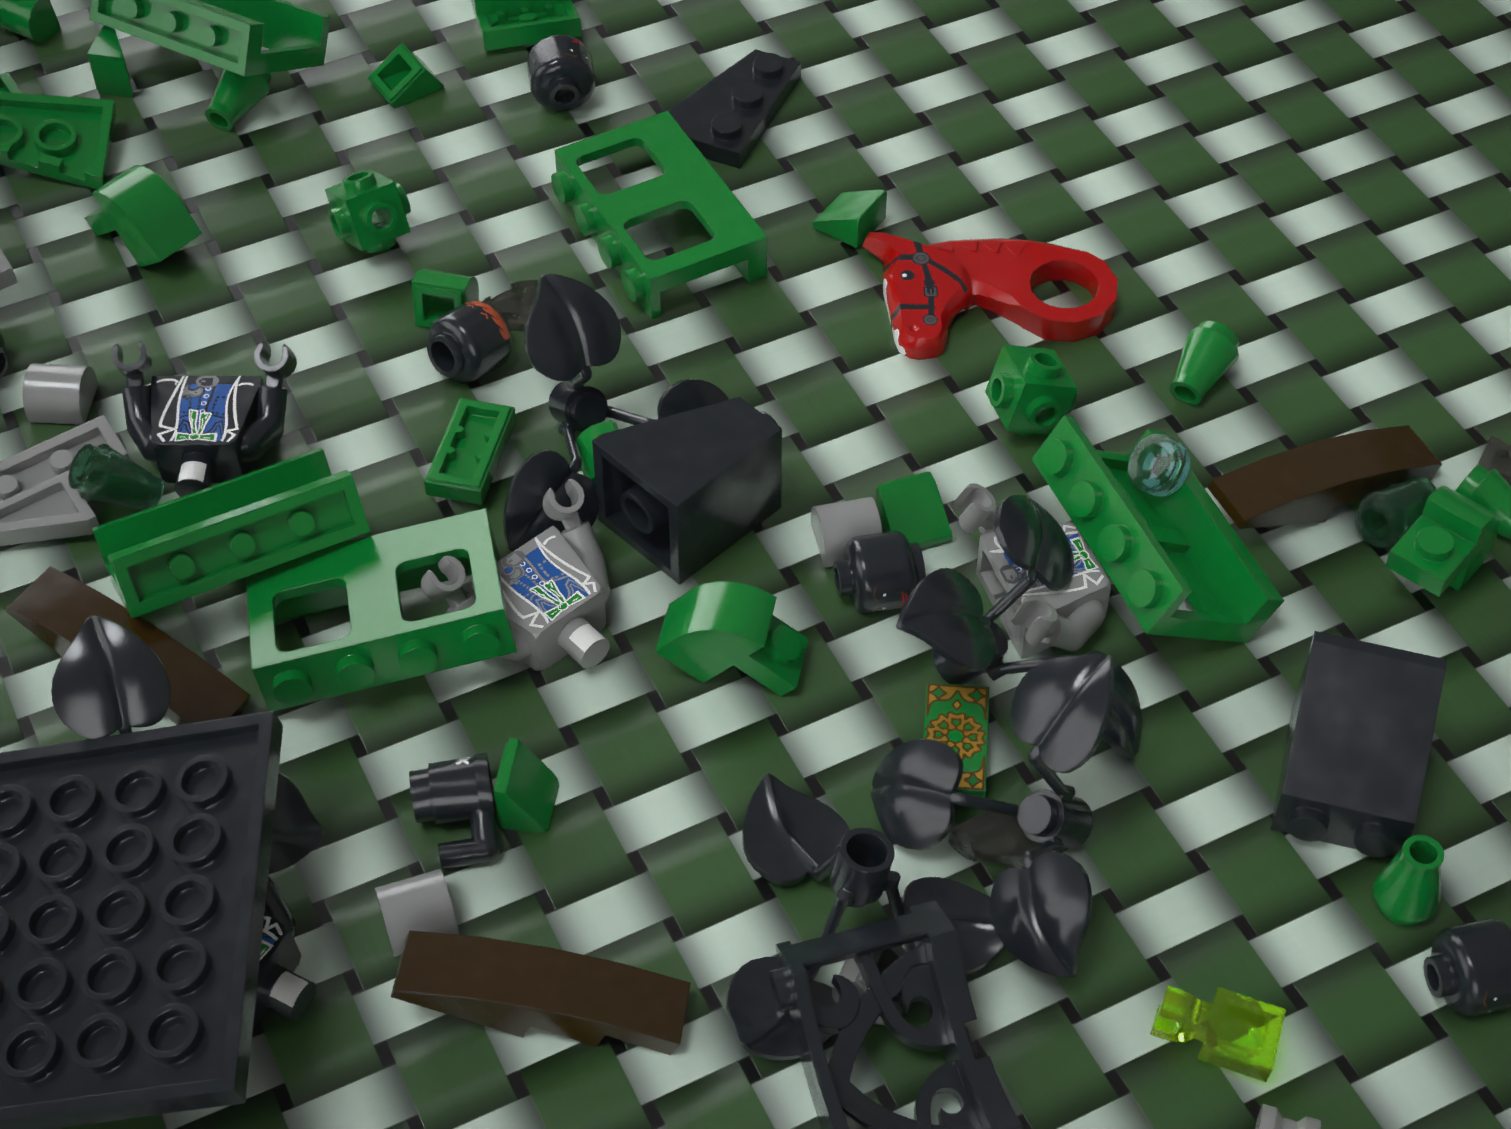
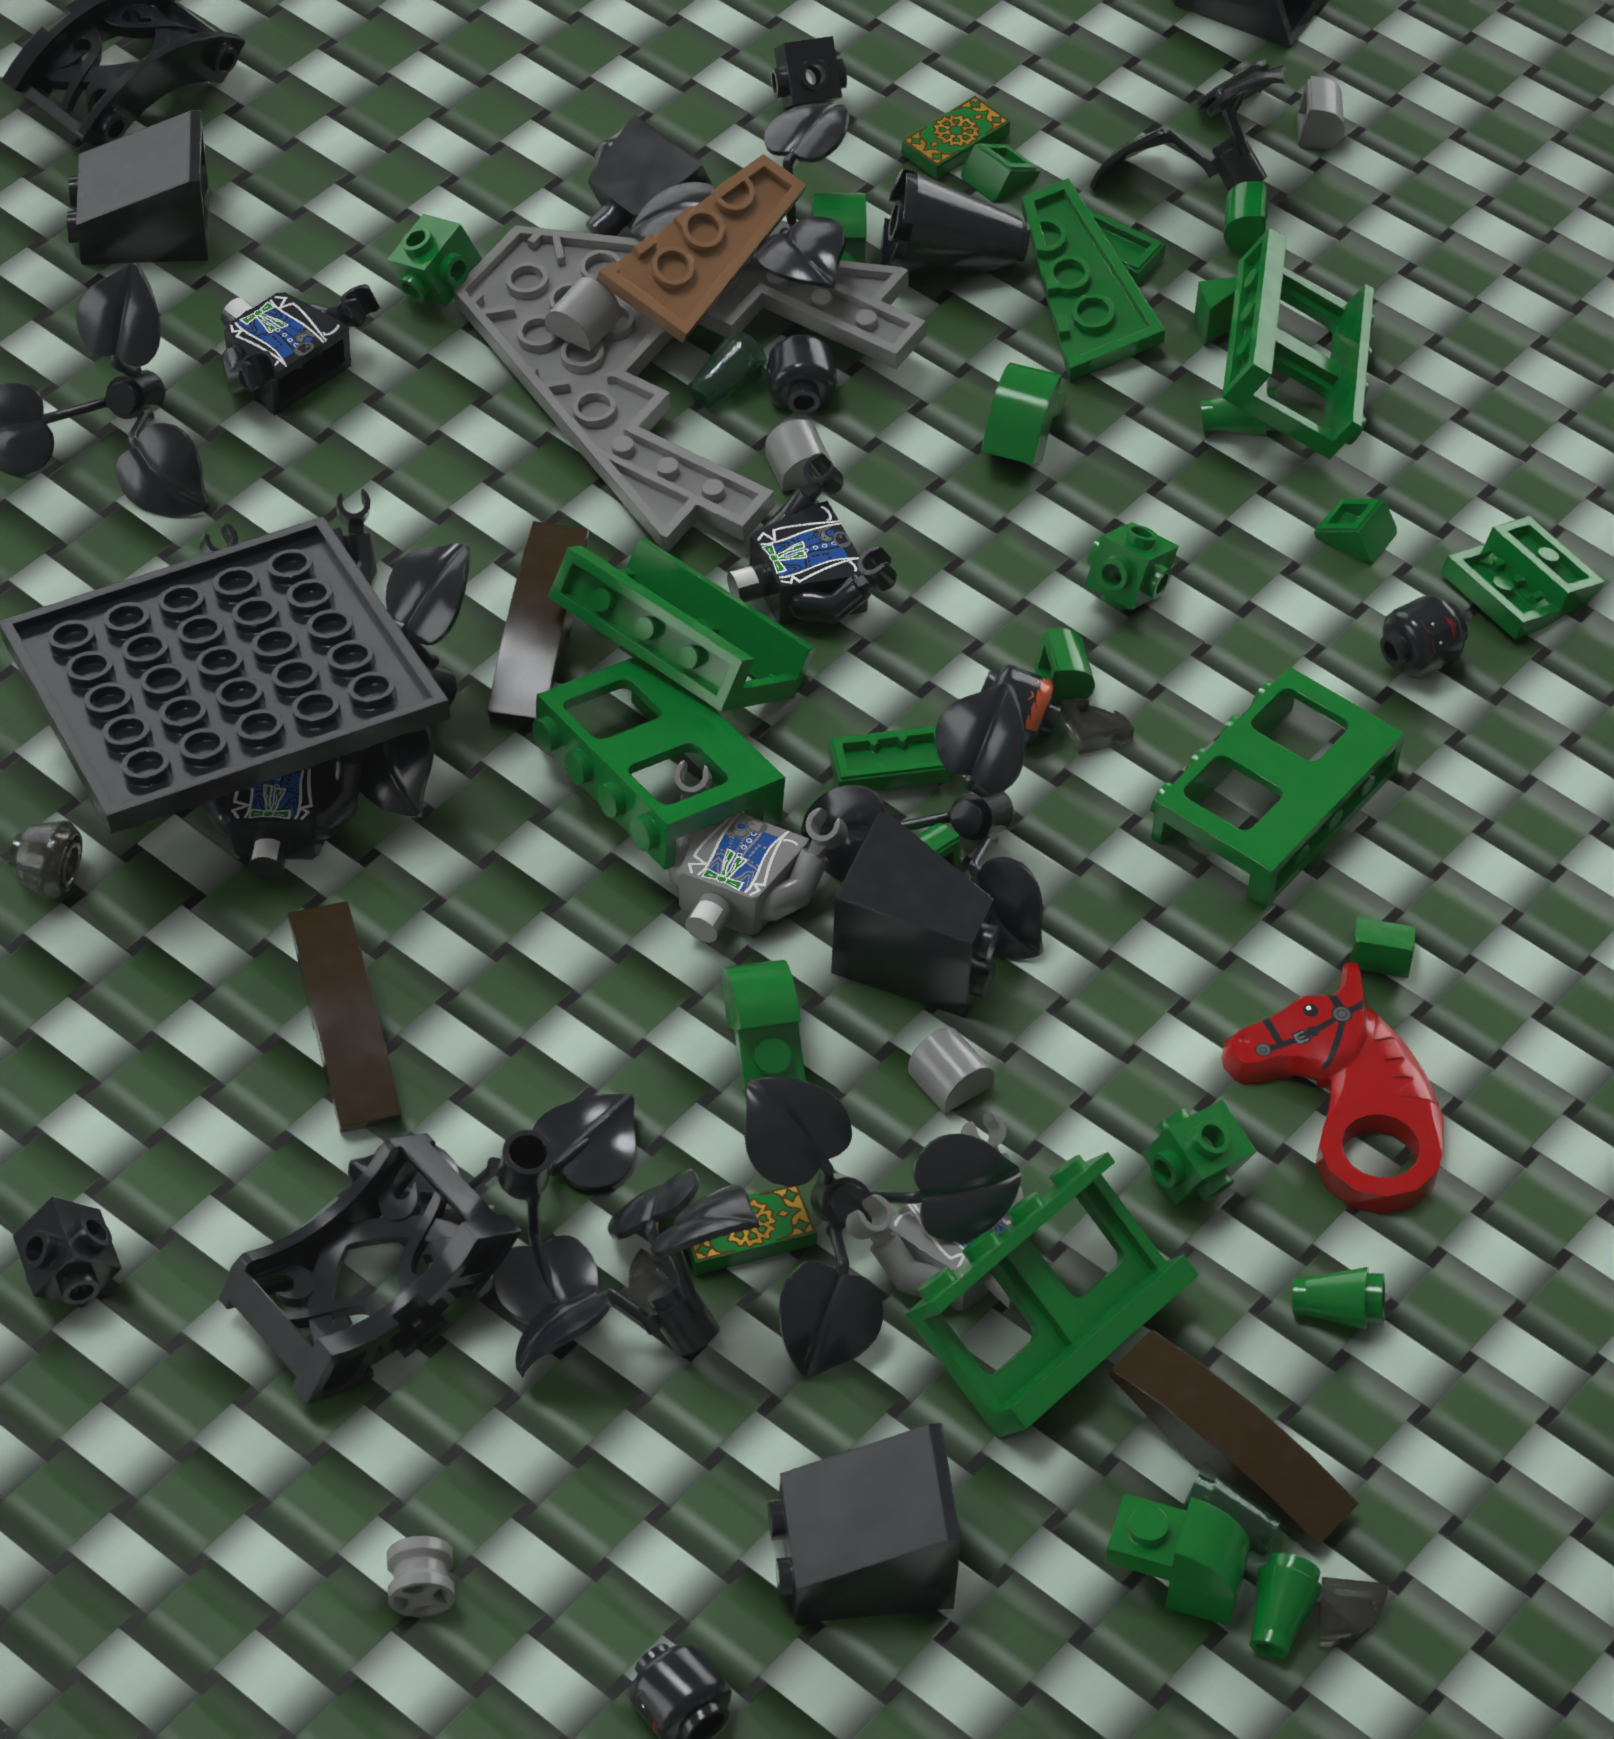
camera: 65 degrees right, 0 degrees up
clear green cone [68,443,164,510] -> none
light grey brick [375,869,459,957] -> none
black piece [409,753,500,870] -> none
green slope [493,738,559,833] -> none
black wing [668,49,801,169] -> none
black head [833,530,926,614] -> none
green slope [876,471,952,549] -> none
clear green tile [1128,434,1191,497] -> none
clear neon green plate [1150,985,1286,1082] -> none
green cone [1373,835,1444,926] -> none

